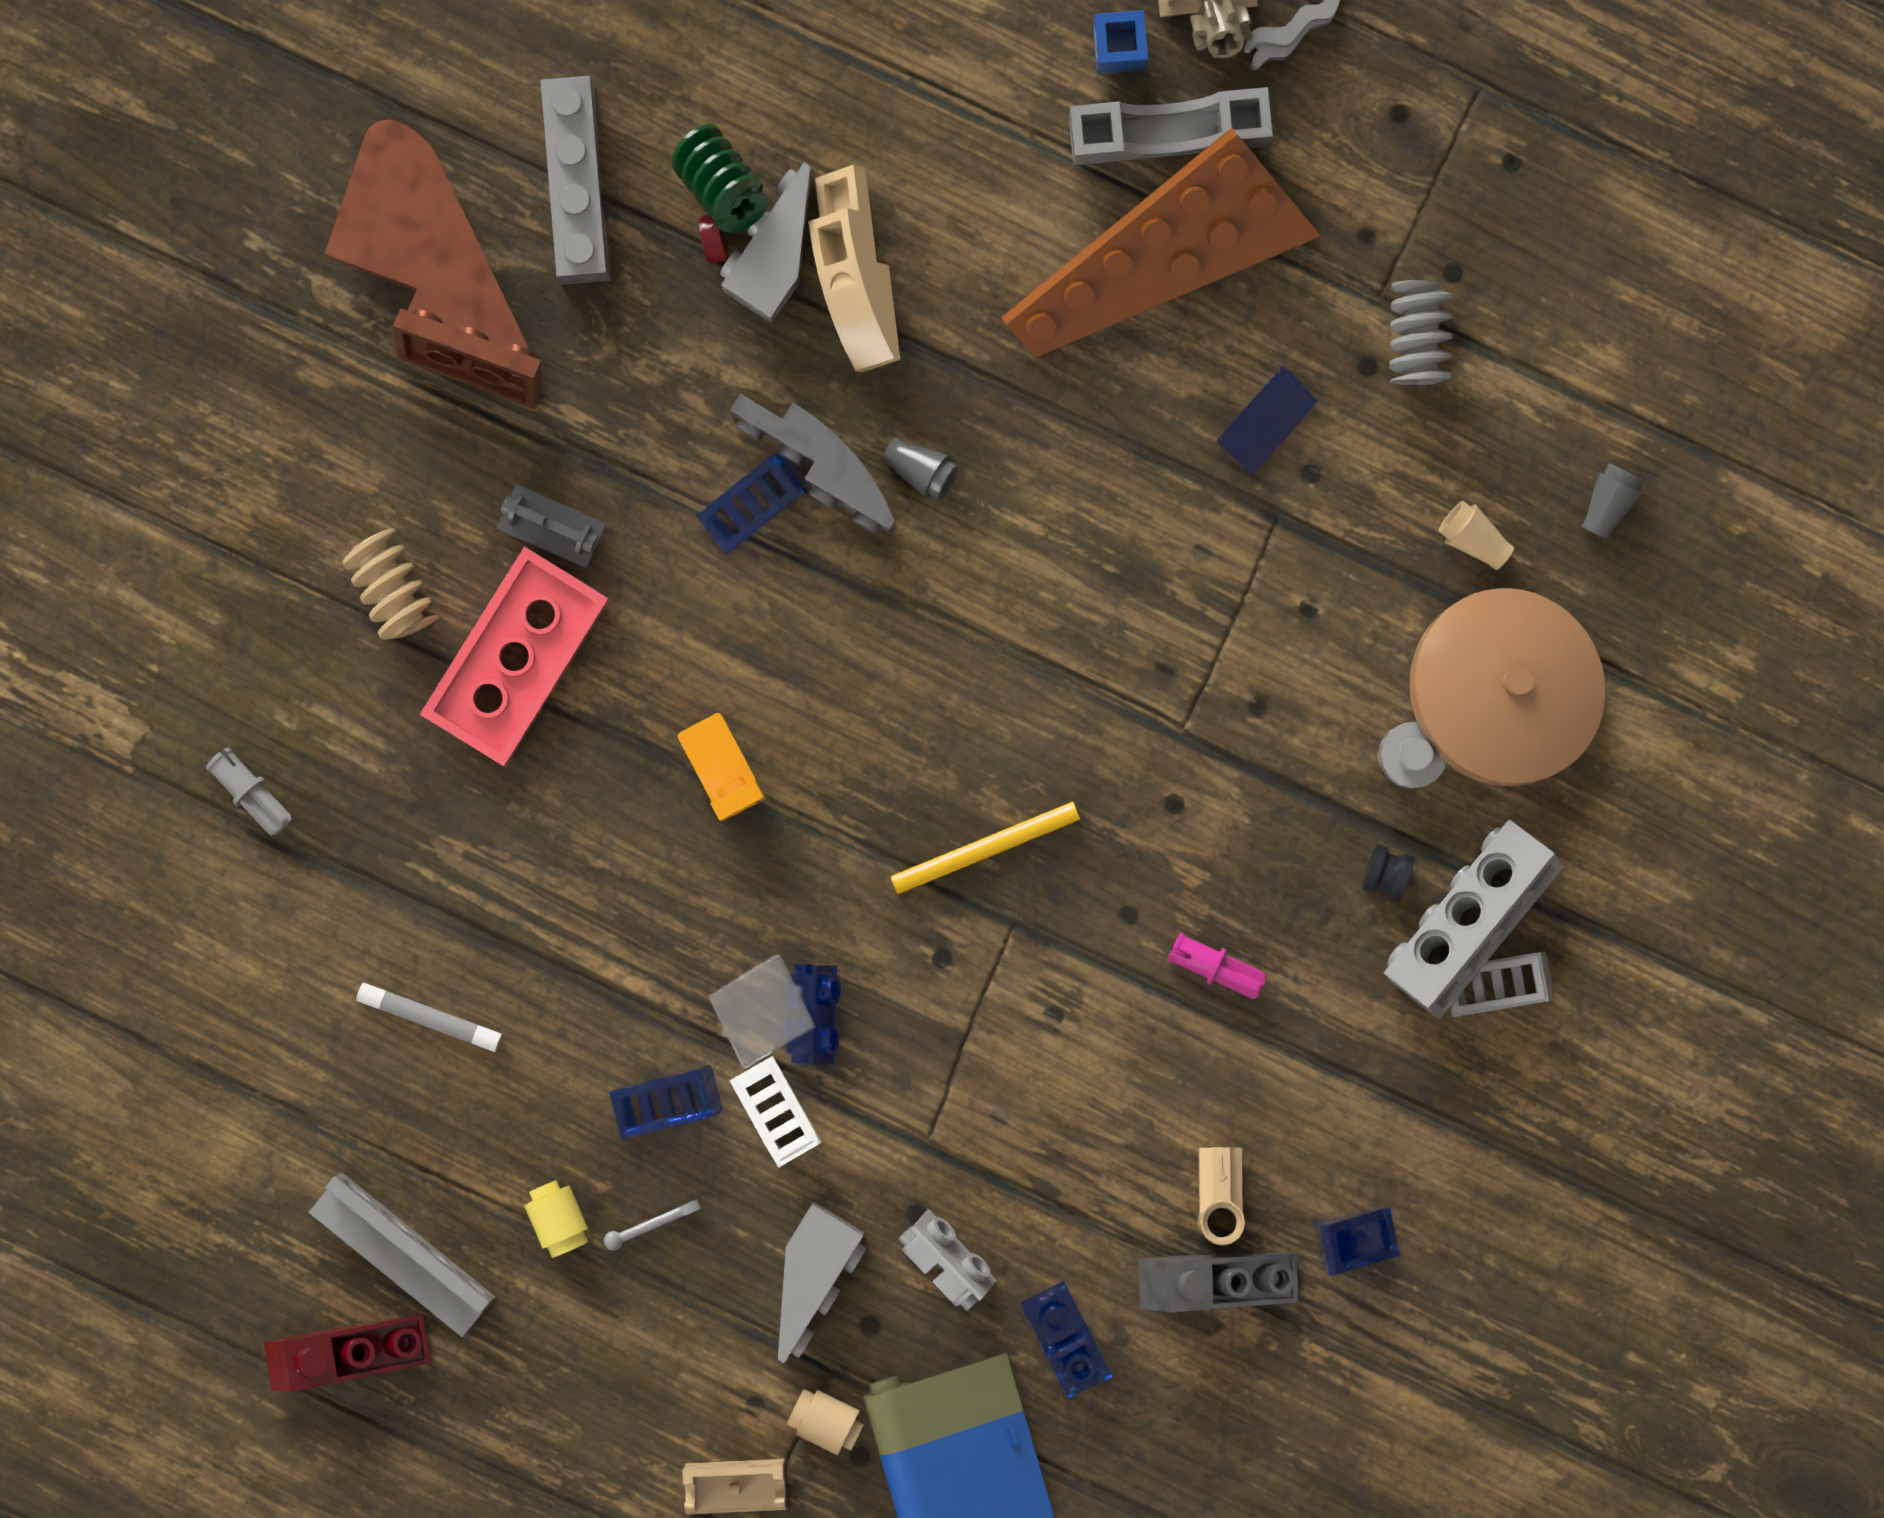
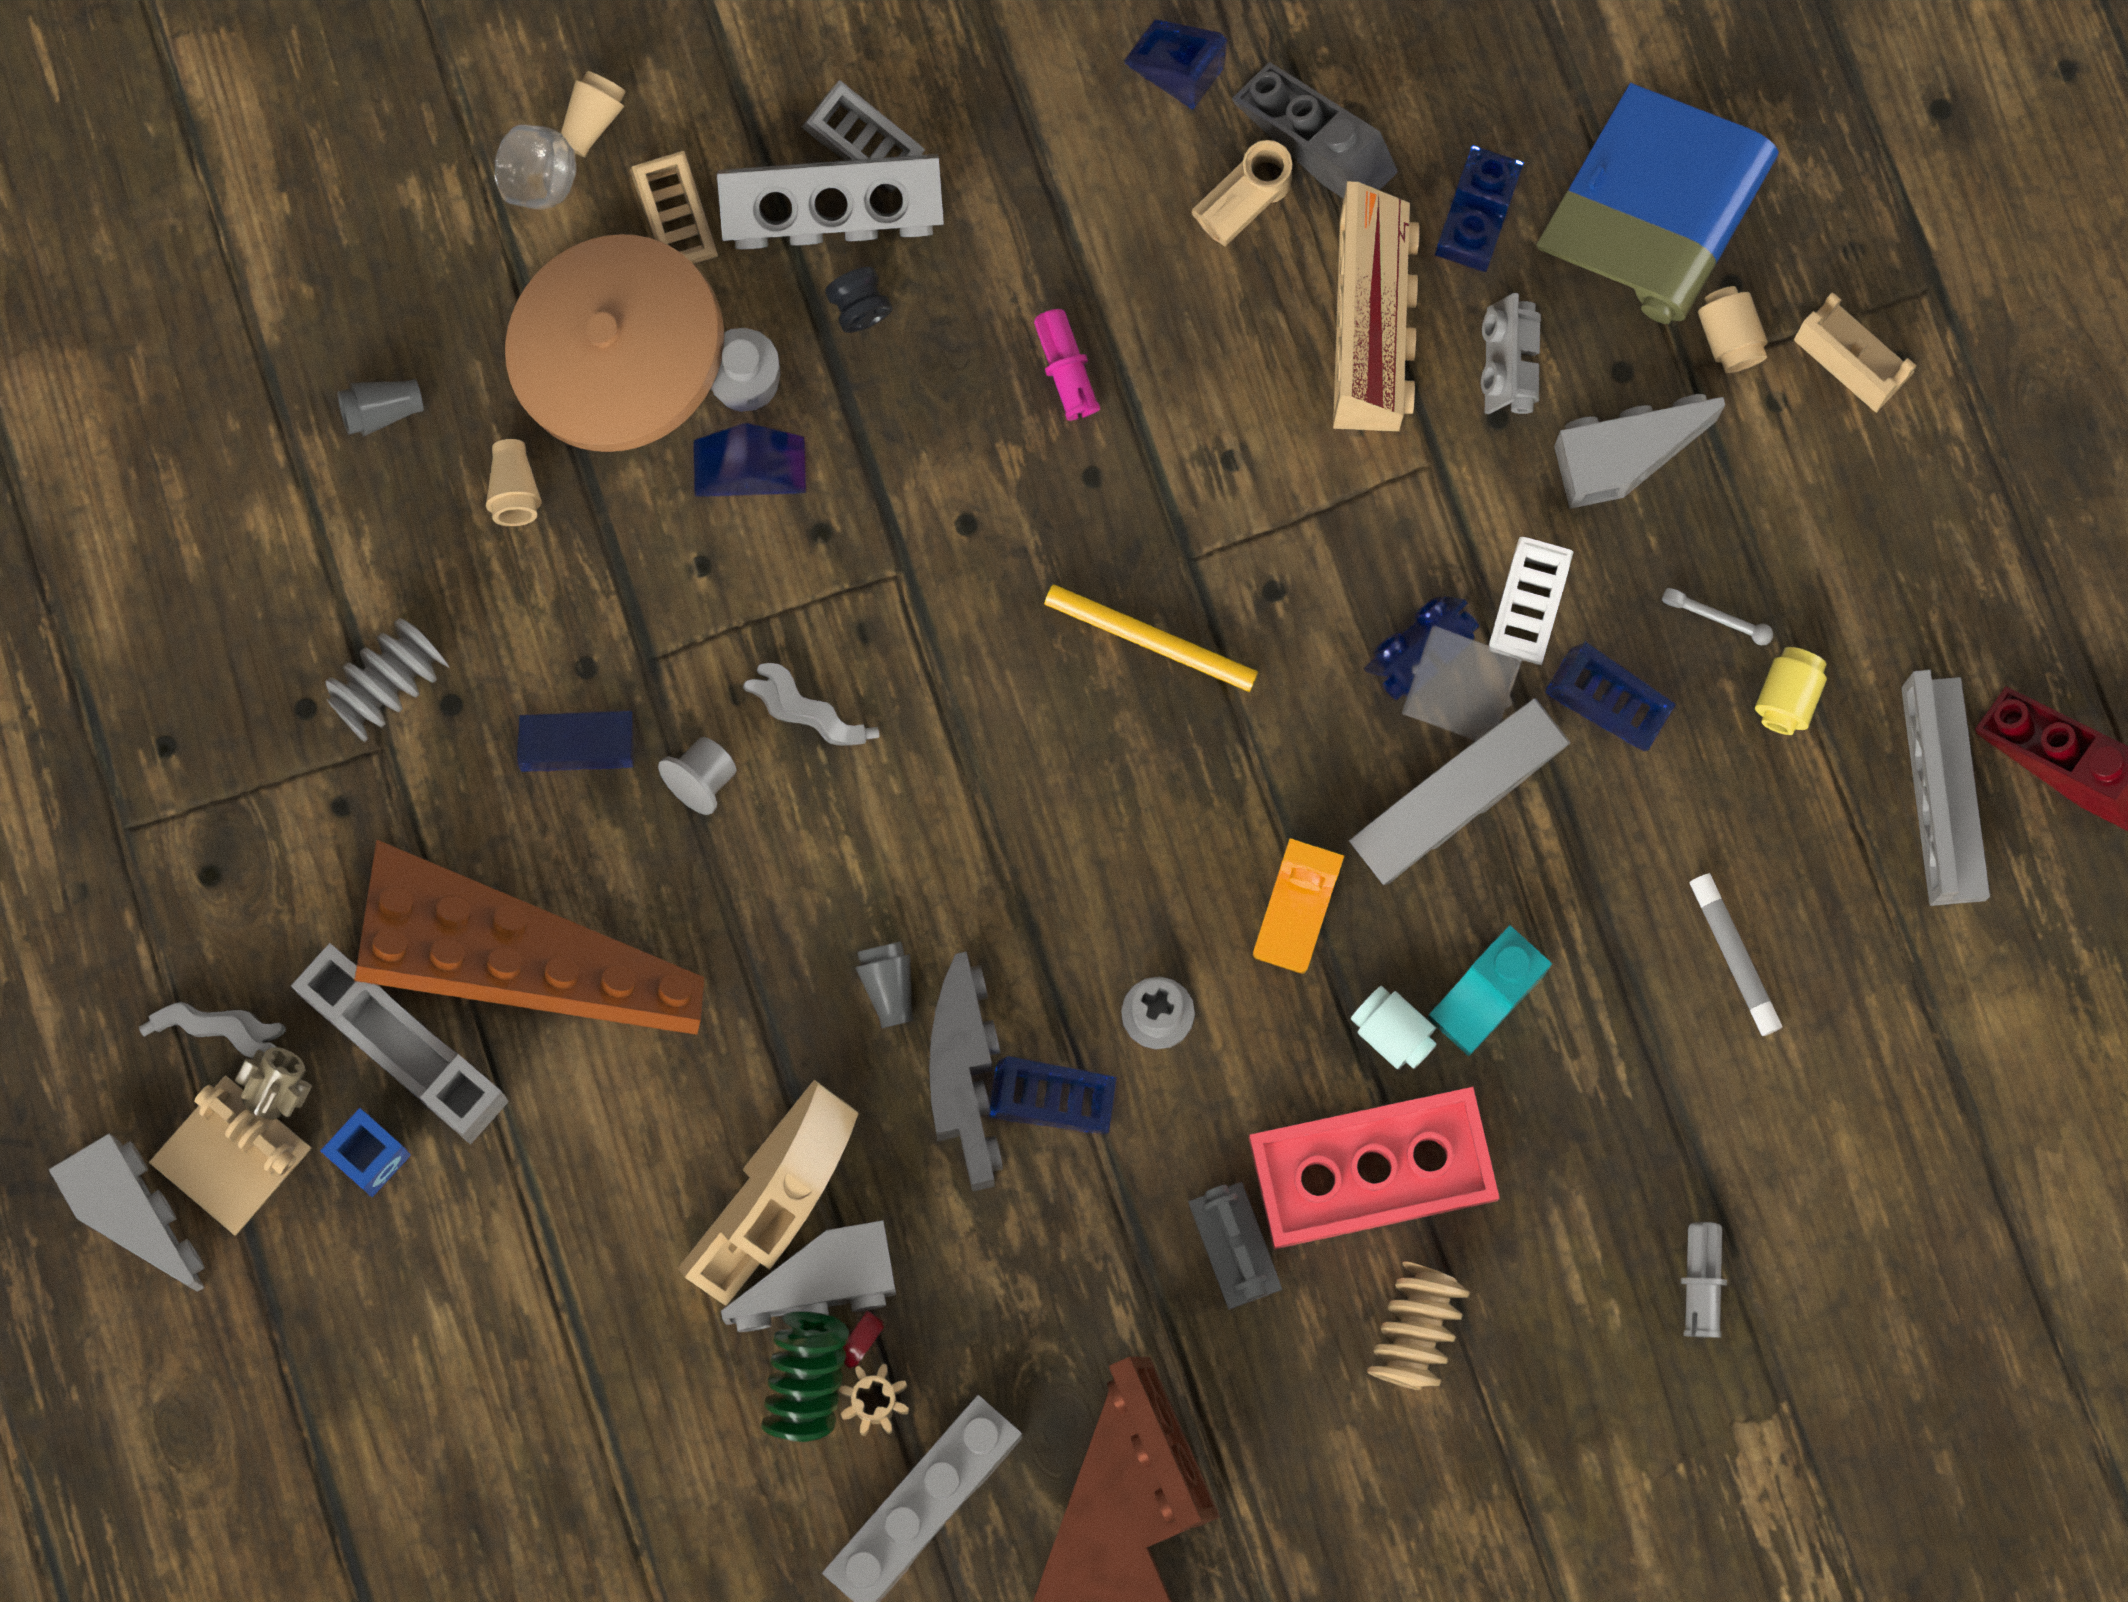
camera: 140 degrees left, 10 degrees down
none -> clear hair [495,124,577,210]
none -> tan cone [556,71,626,157]
none -> tan slope [630,151,718,264]
none -> light grey piece [658,737,737,815]
none -> clear blue slope [694,423,806,497]
none -> light grey hair [743,663,879,745]
none -> tan gear [839,1364,909,1436]
none -> light grey piece [1121,977,1195,1050]
none -> tan slope [1333,181,1419,431]
none -> light grey slope [1349,699,1571,885]
none -> light aqua brick [1351,986,1437,1070]
none -> teal arch [1427,925,1552,1057]

